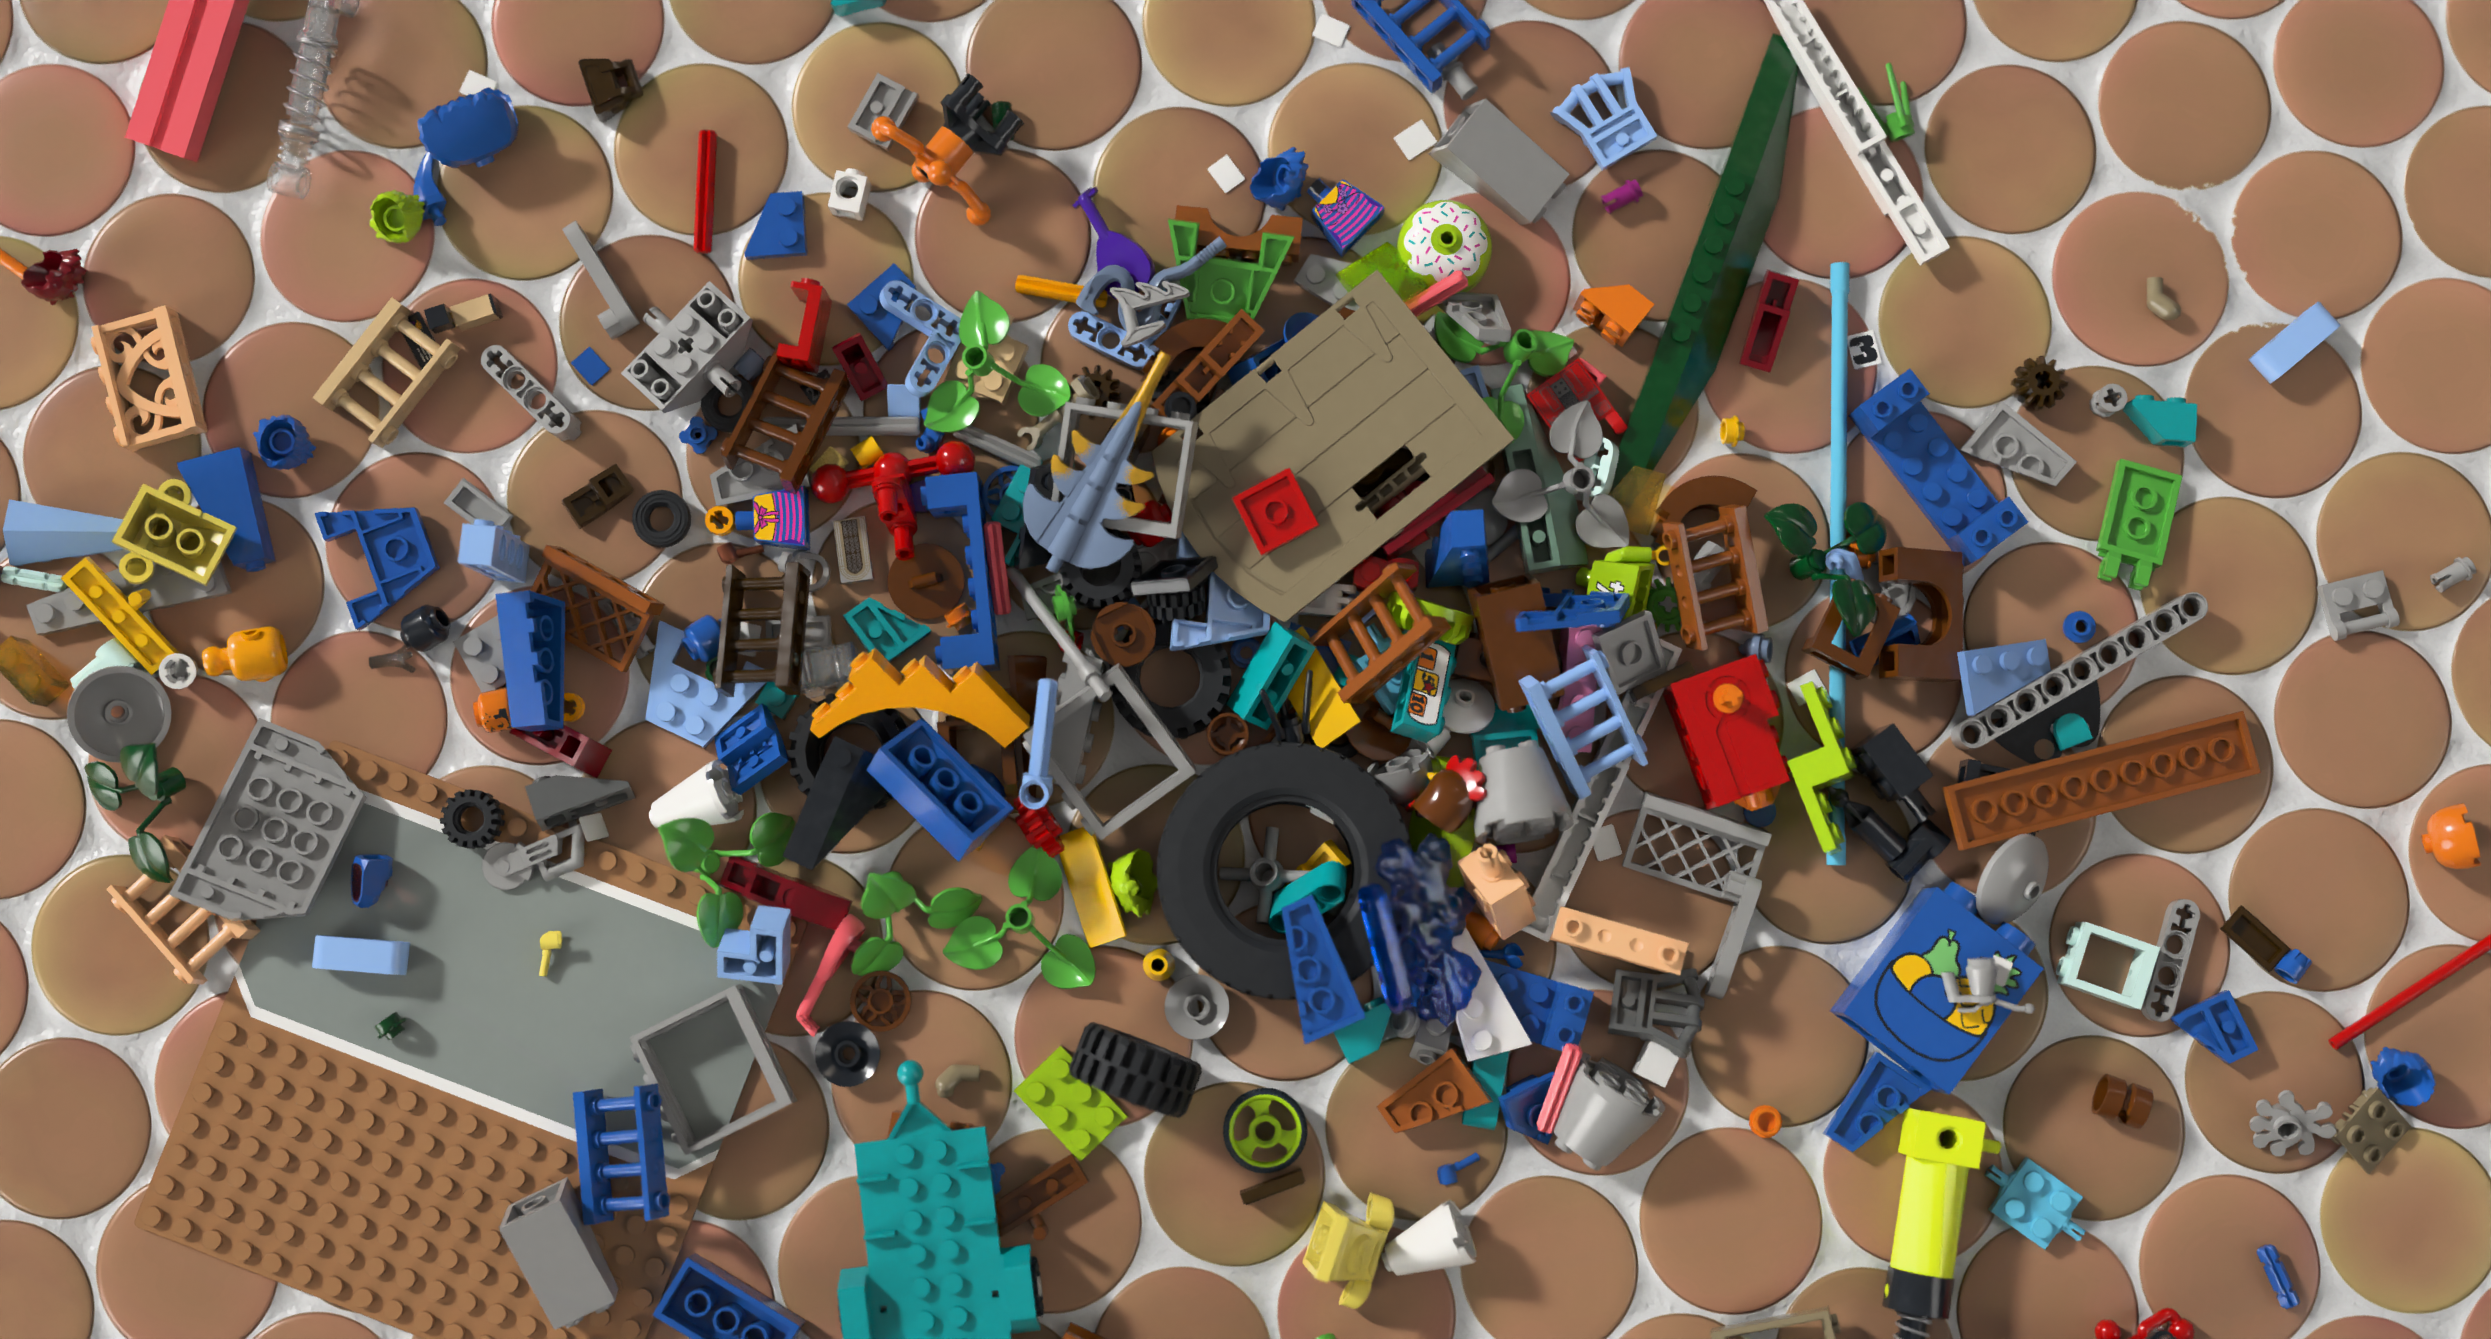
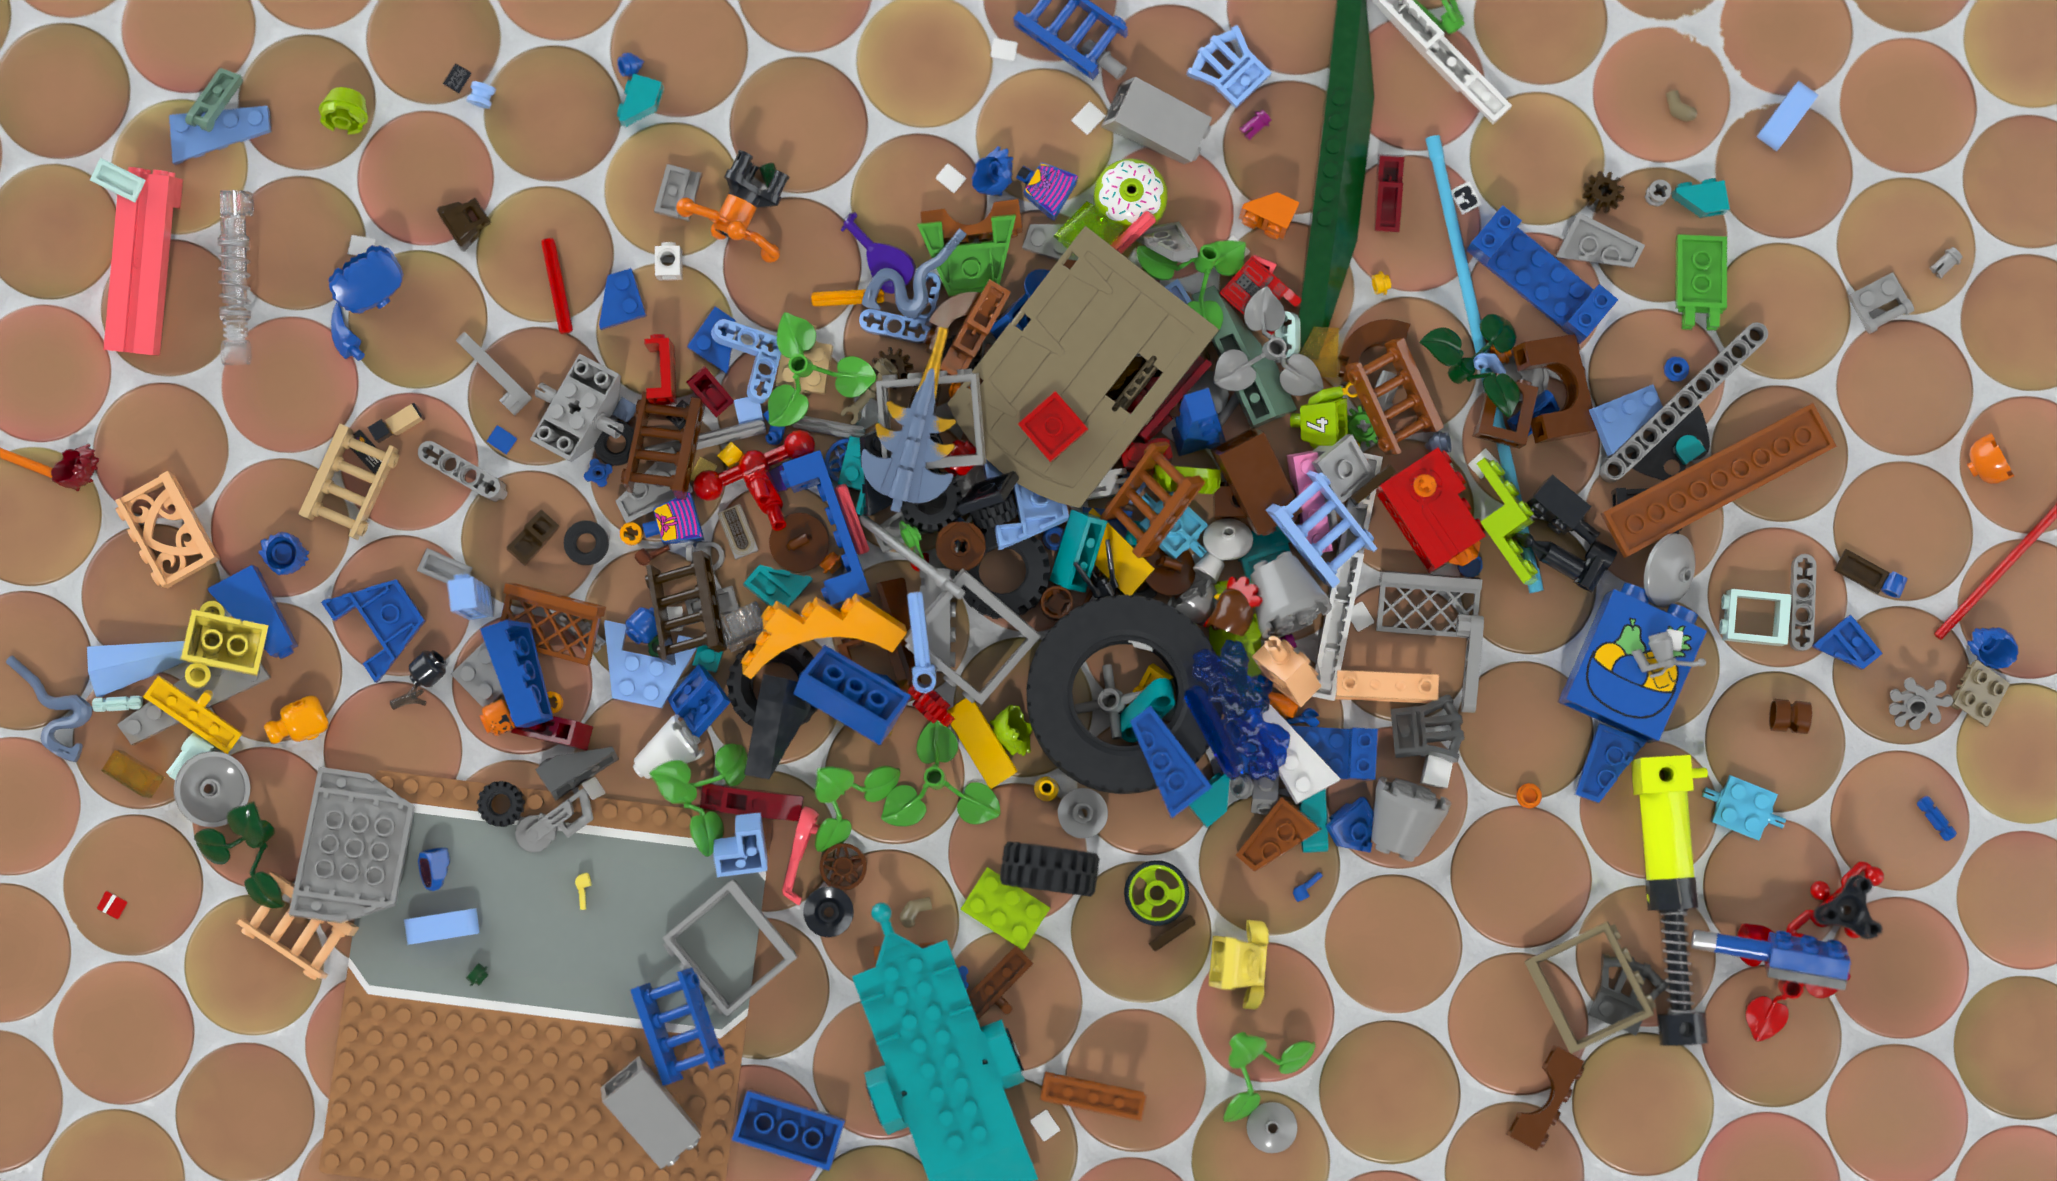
camera: 15 degrees left, 0 degrees up
white hat [159,653,198,689] -> none
lime hair [369,190,425,243] -> none
light grey piece [1110,281,1190,348] -> none
black plate [1164,392,1197,420] -> none
white cone [1382,1200,1477,1276] -> none
brick [1391,640,1457,743] -> none
blue wing [1515,587,1630,632] -> none
coral axle [1536,1043,1583,1134] -> none

